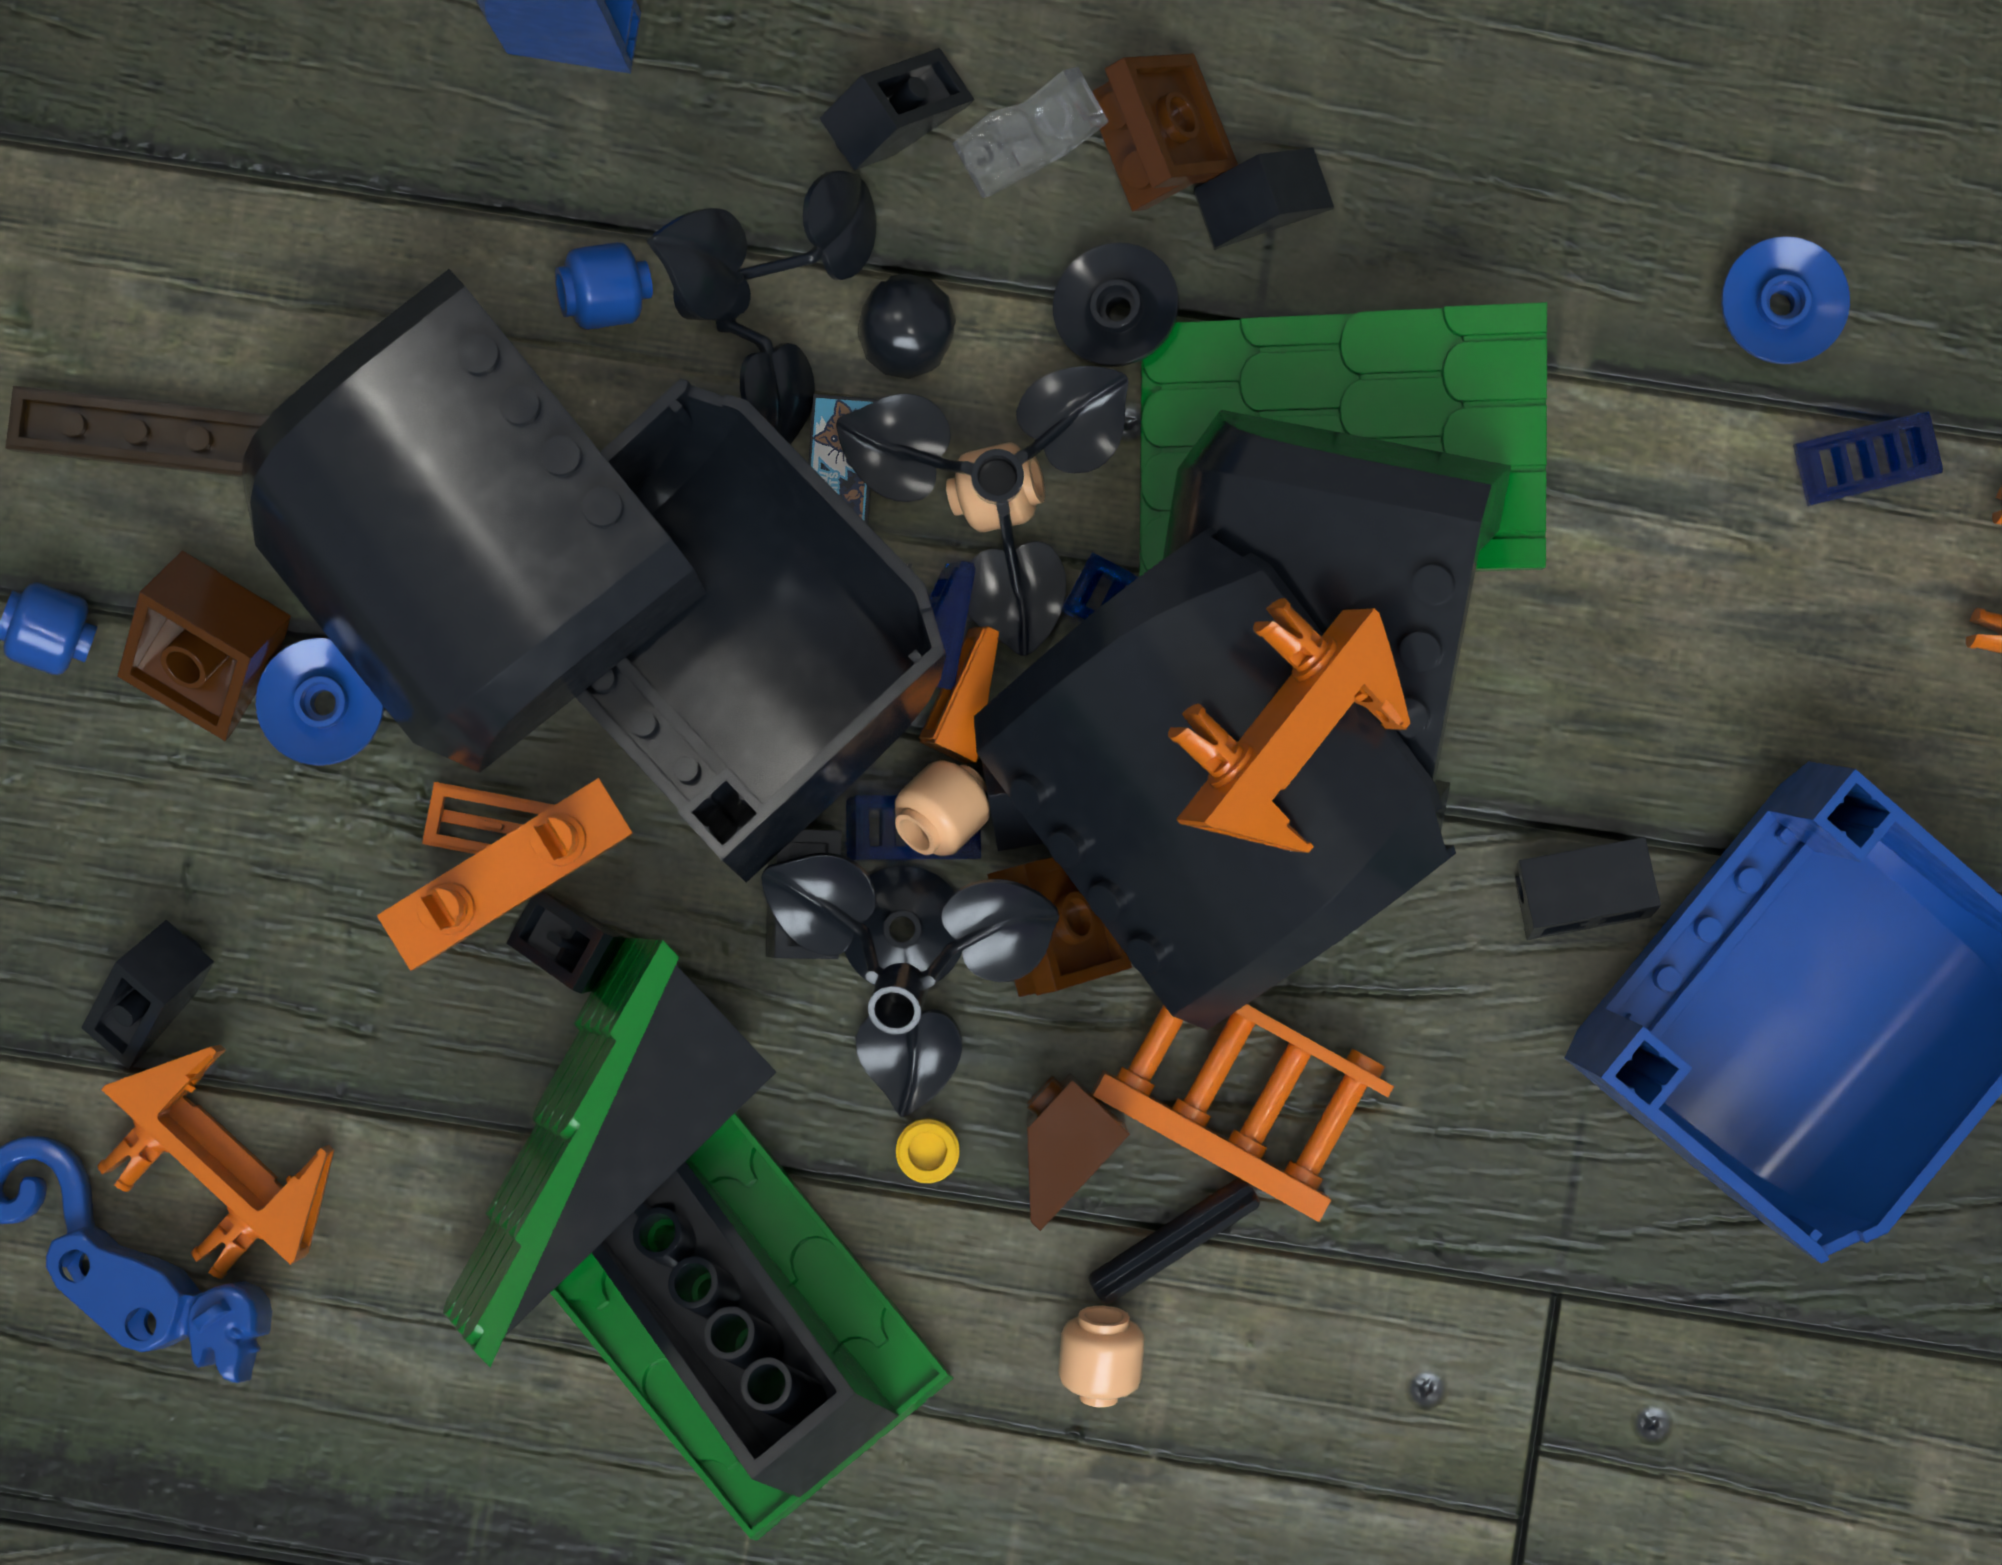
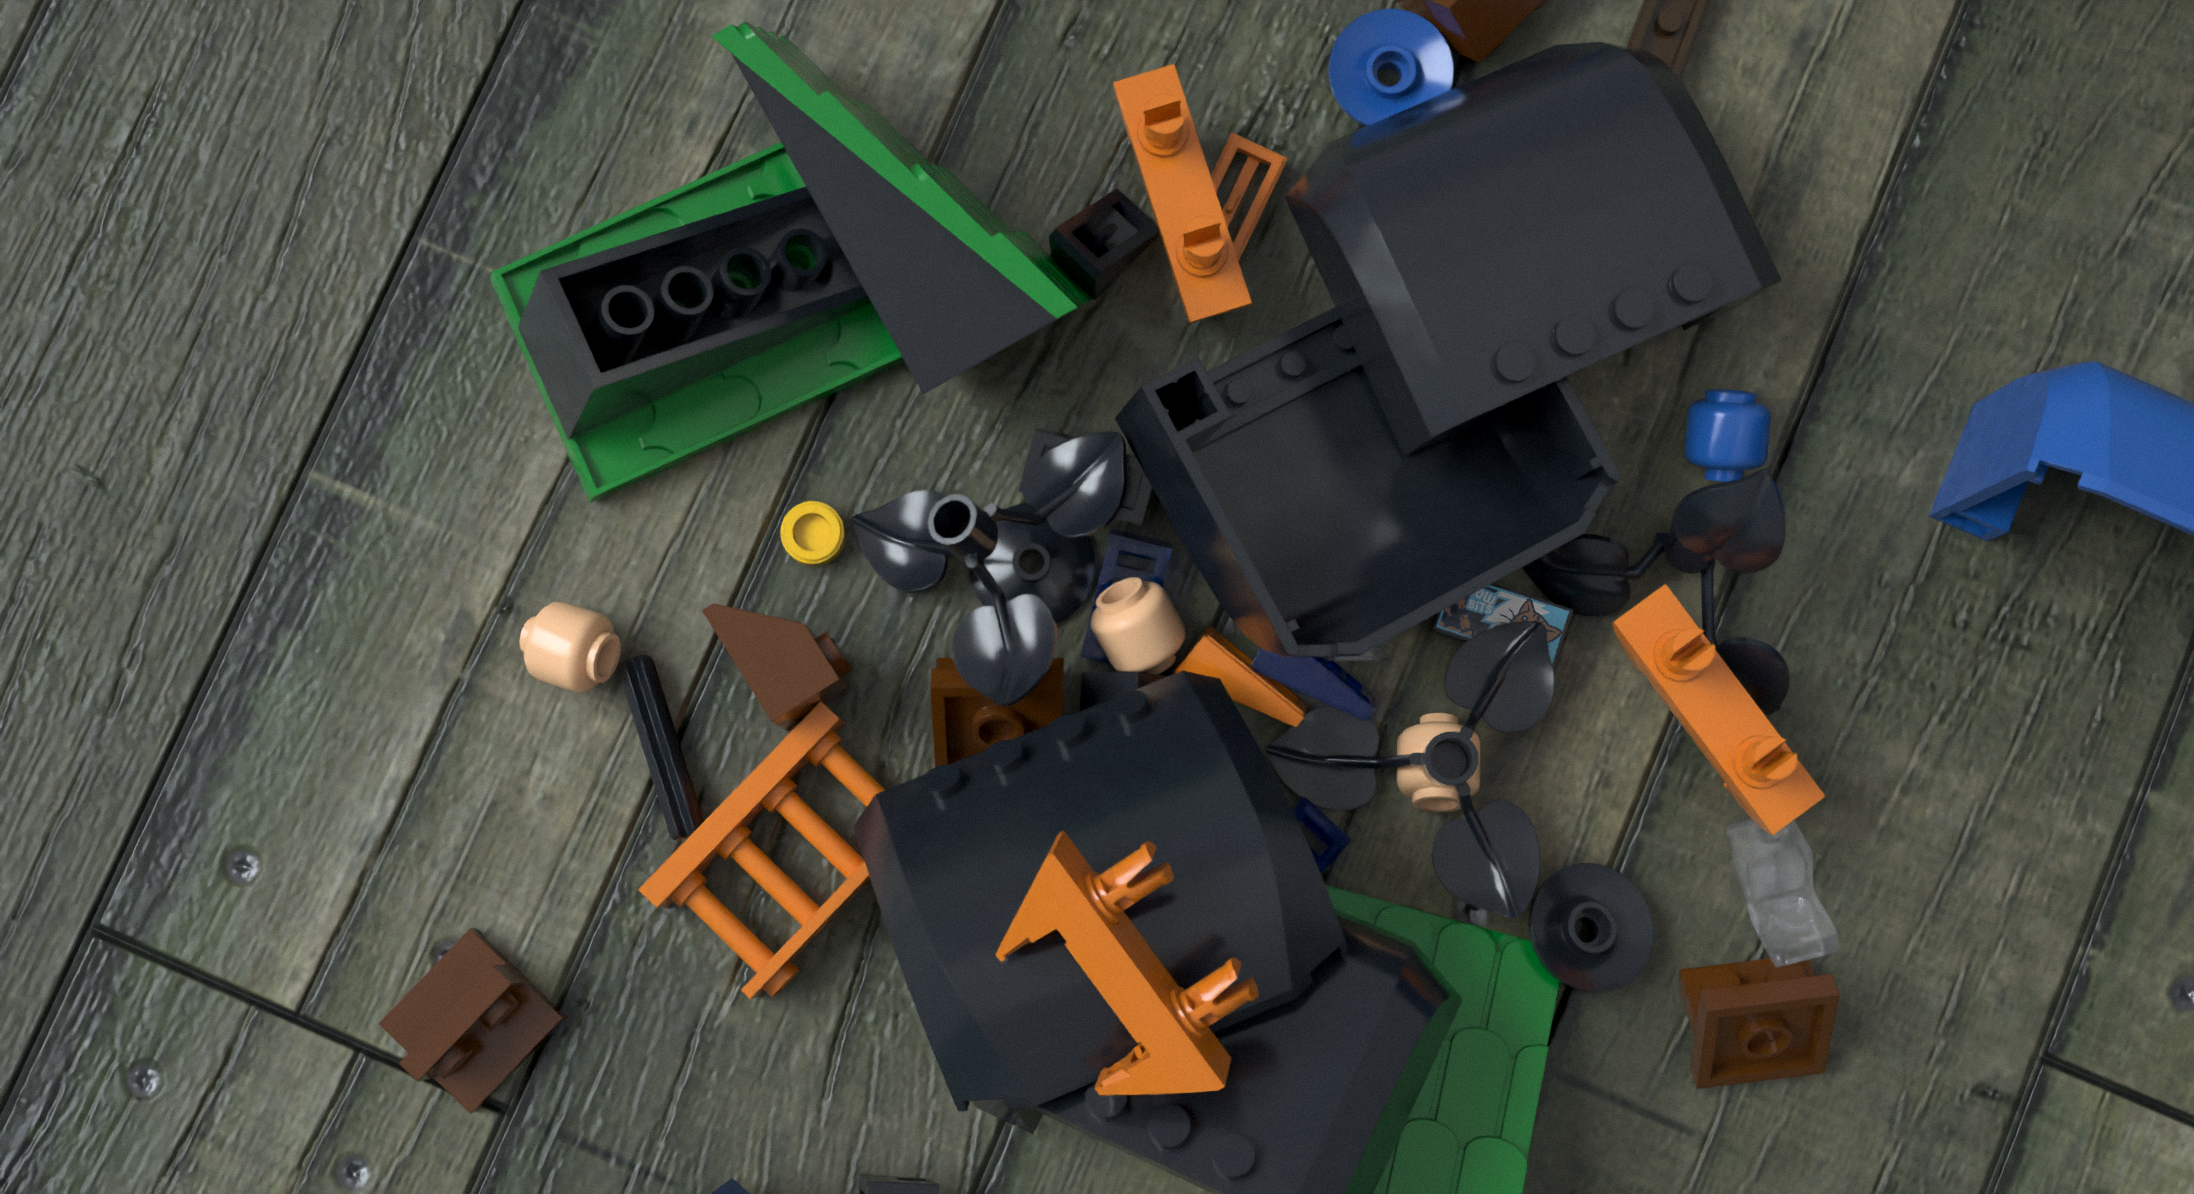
camera: 95 degrees right, 5 degrees down
black slope [819,48,975,171] -> none
black hair [858,273,956,379] -> none
black slope [1194,147,1334,250] -> none
none -> reddish brown bracket [379,928,567,1114]
none -> orange hose [1612,584,1825,835]

